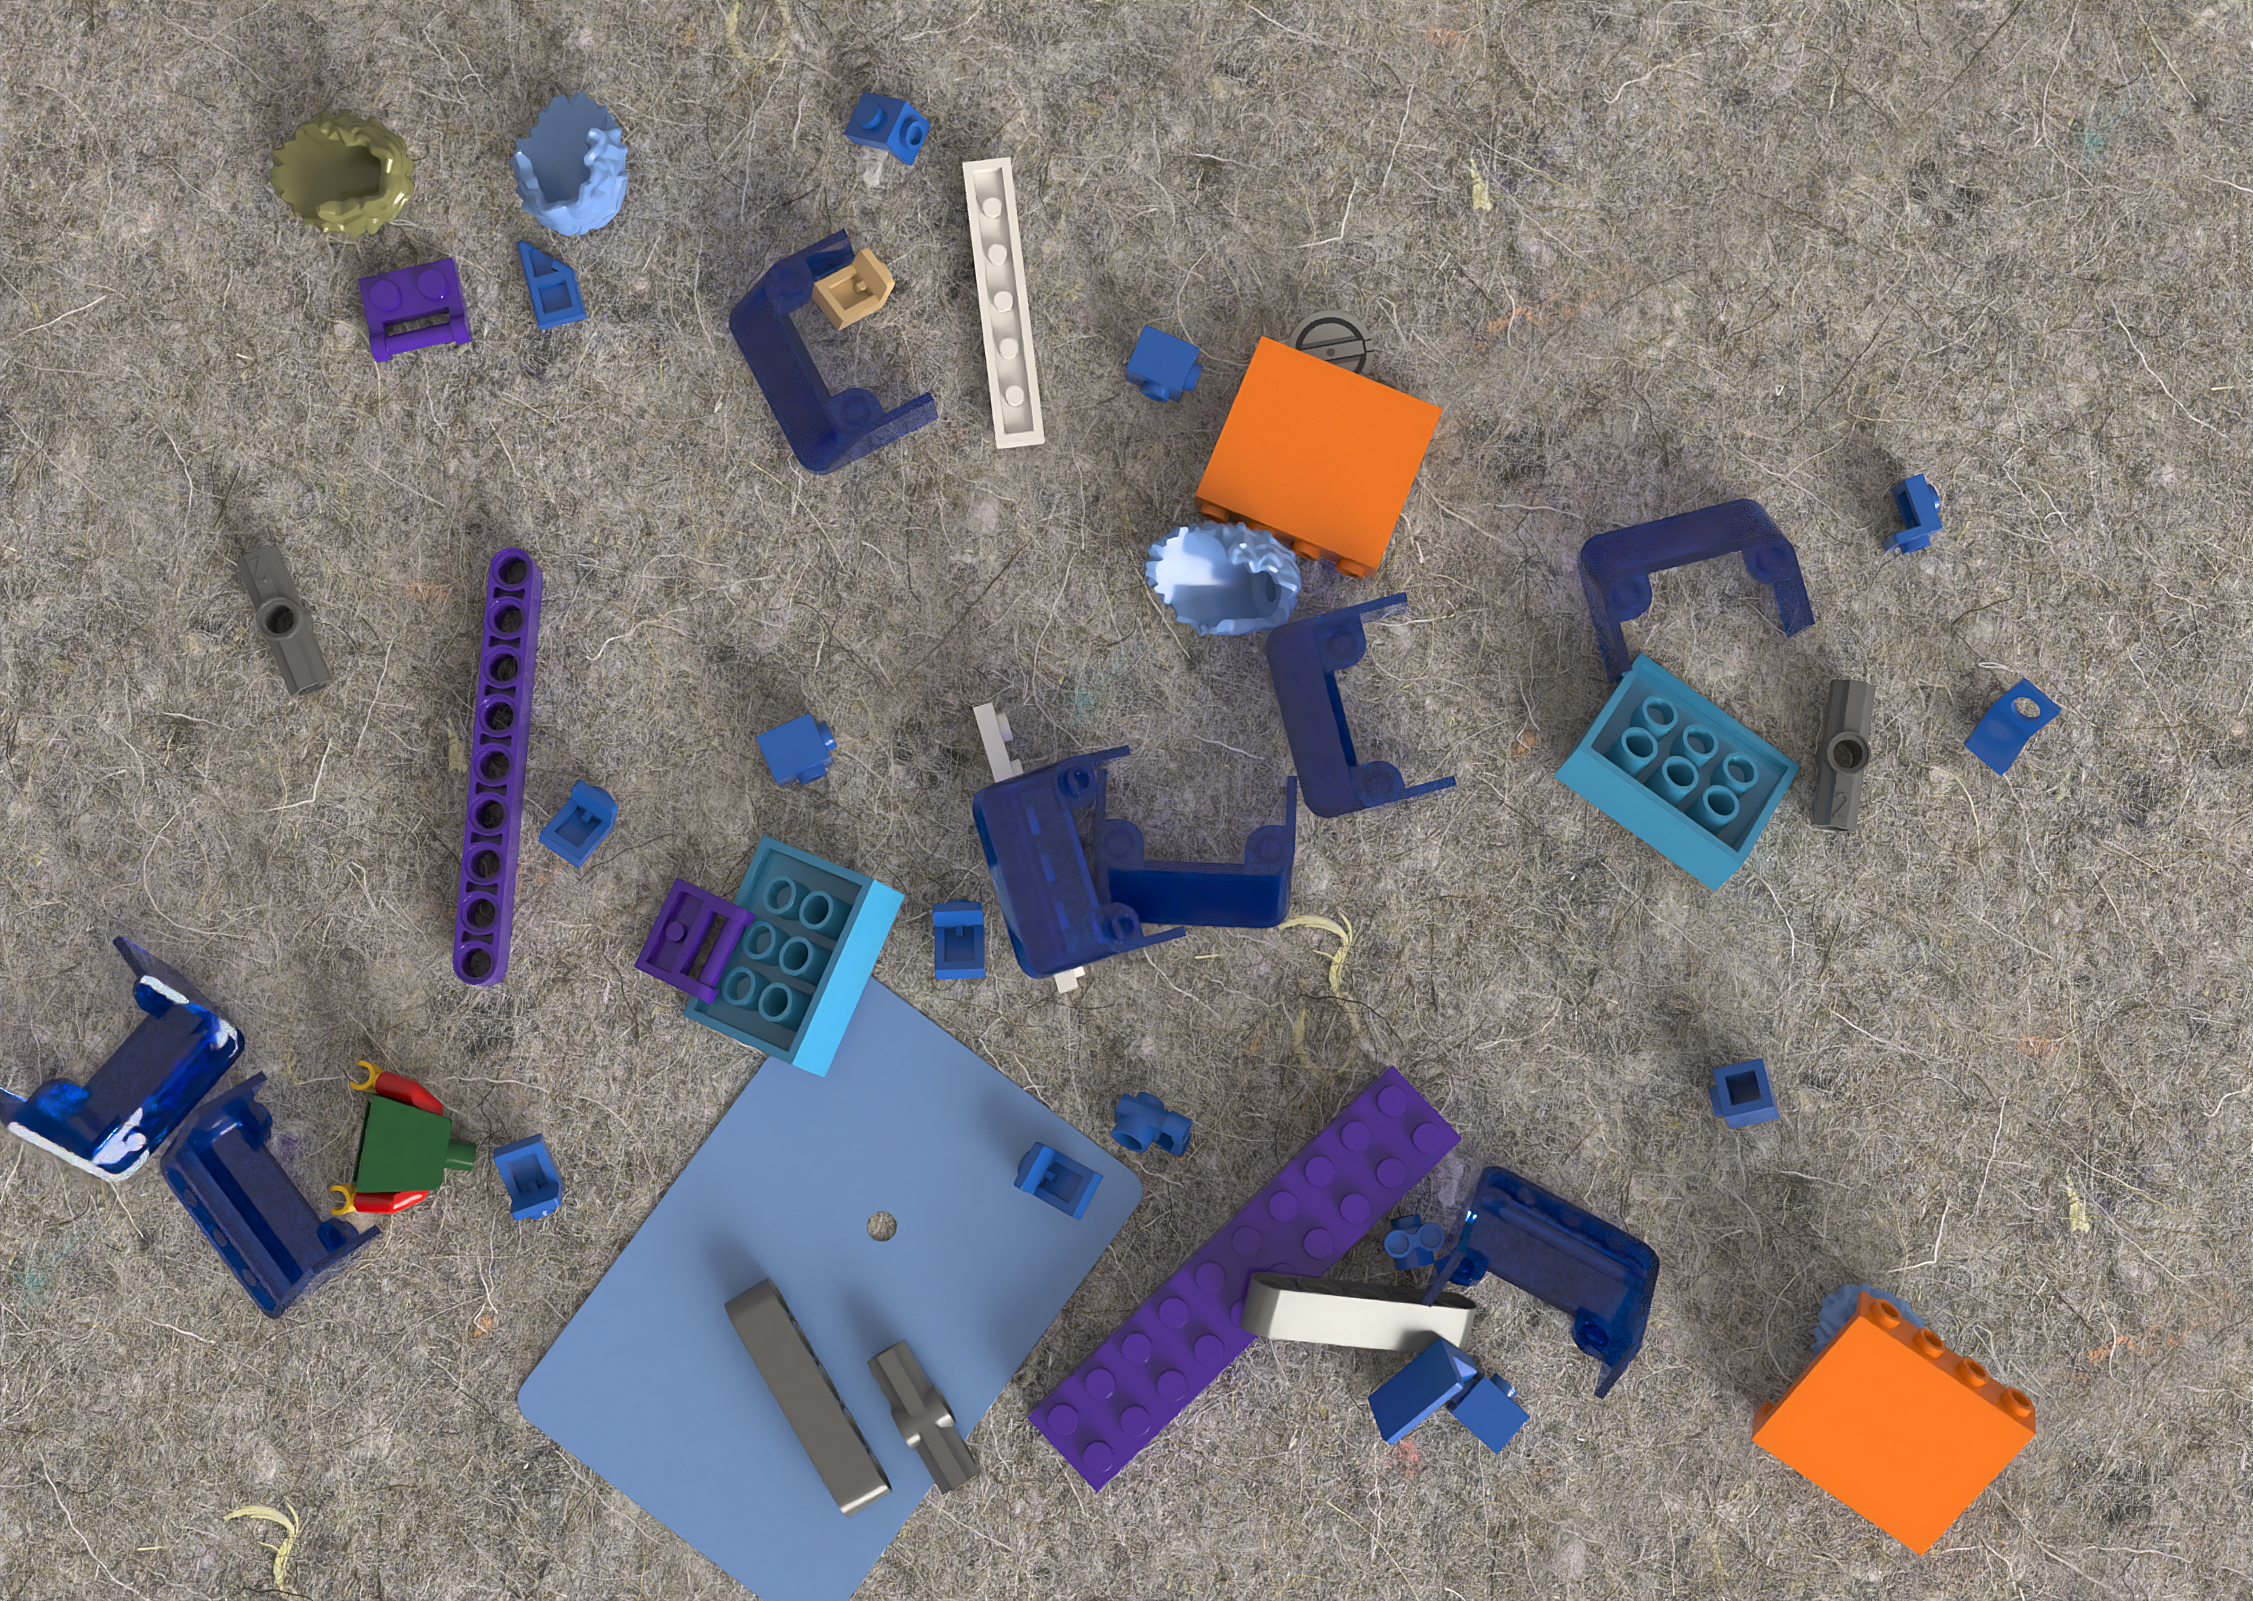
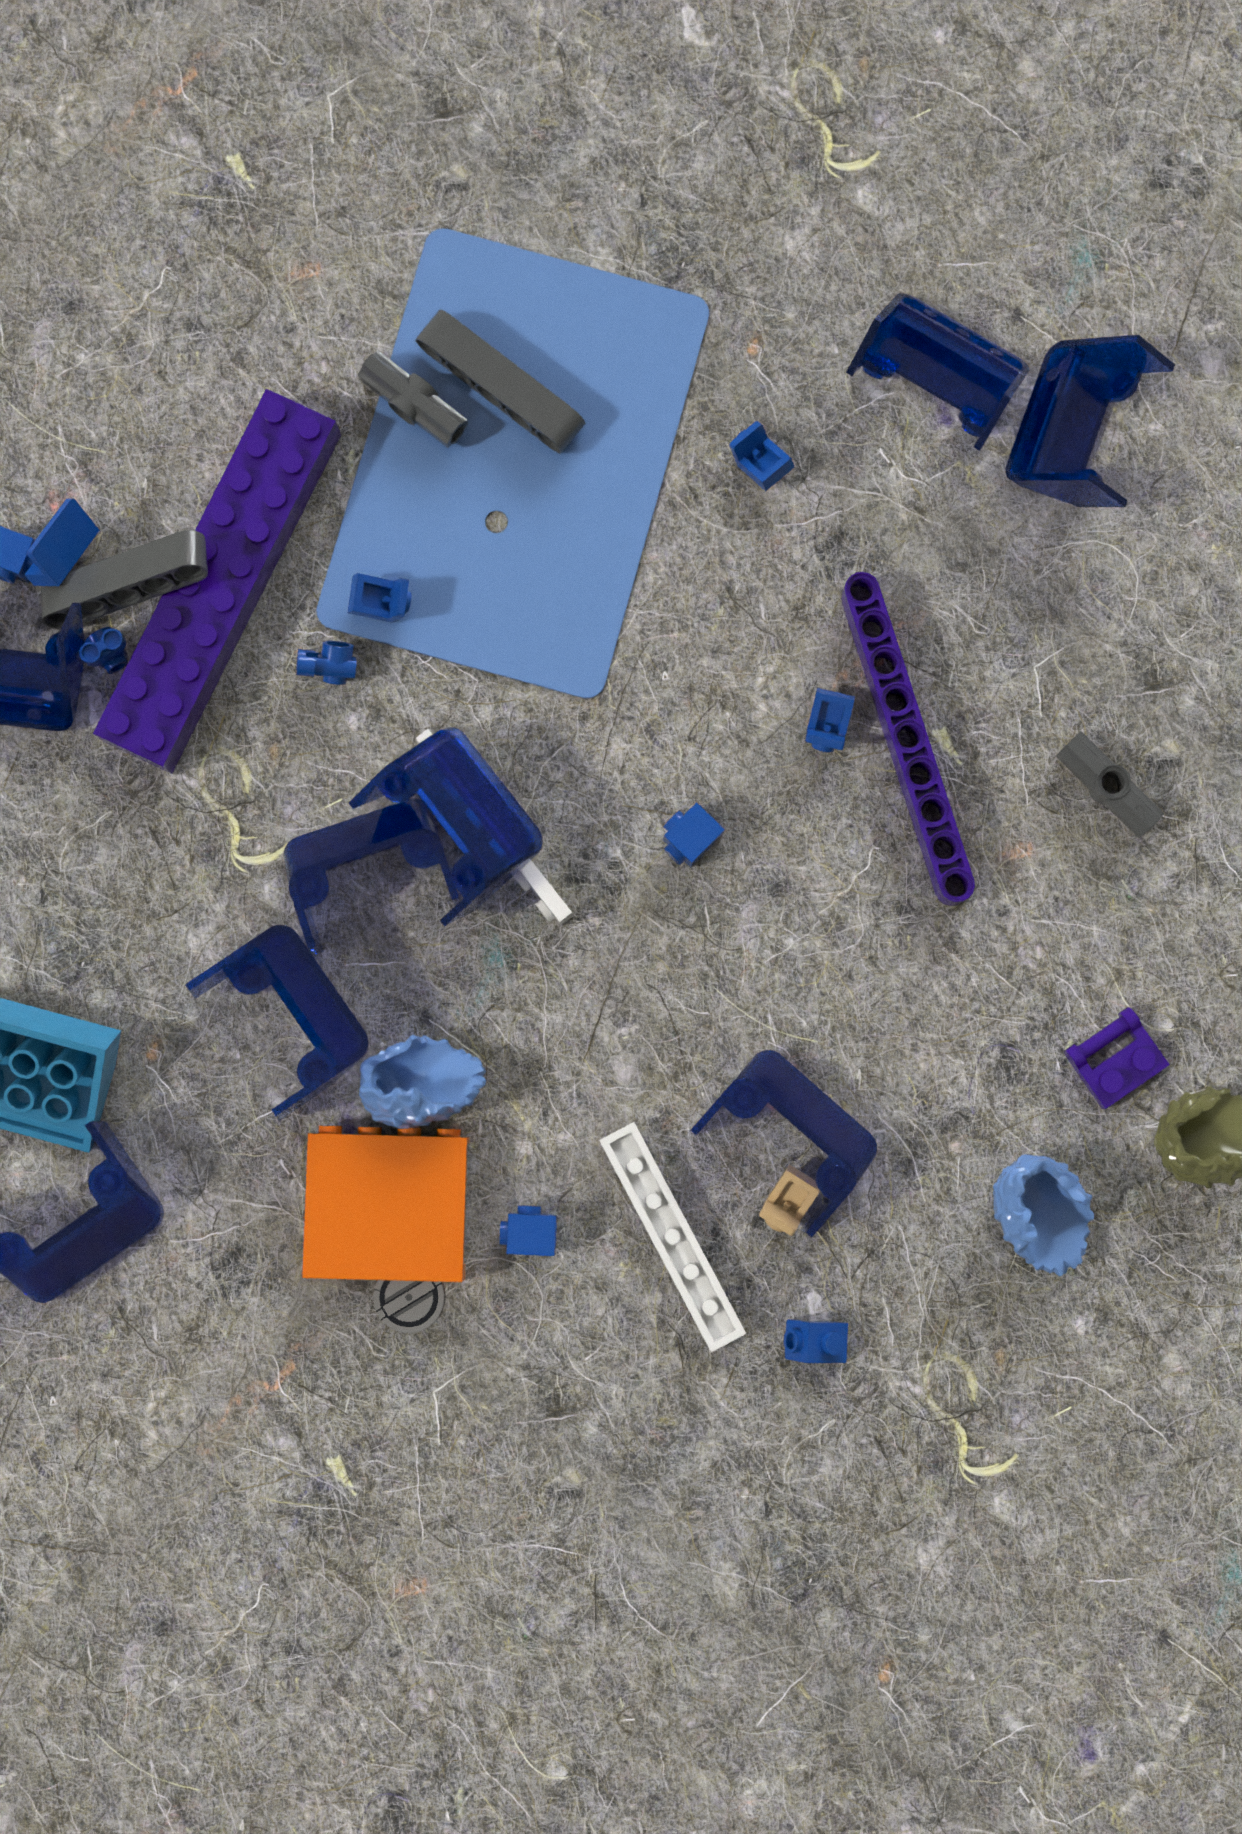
camera: 160 degrees right, 0 degrees up
dark green torso [329,1061,476,1215] -> none
blue tile [516,240,588,330] -> none
dark purple plate [634,877,756,1004] -> none
dark azure slope [683,835,905,1078] -> none
blue bracket [933,899,986,980] -> none

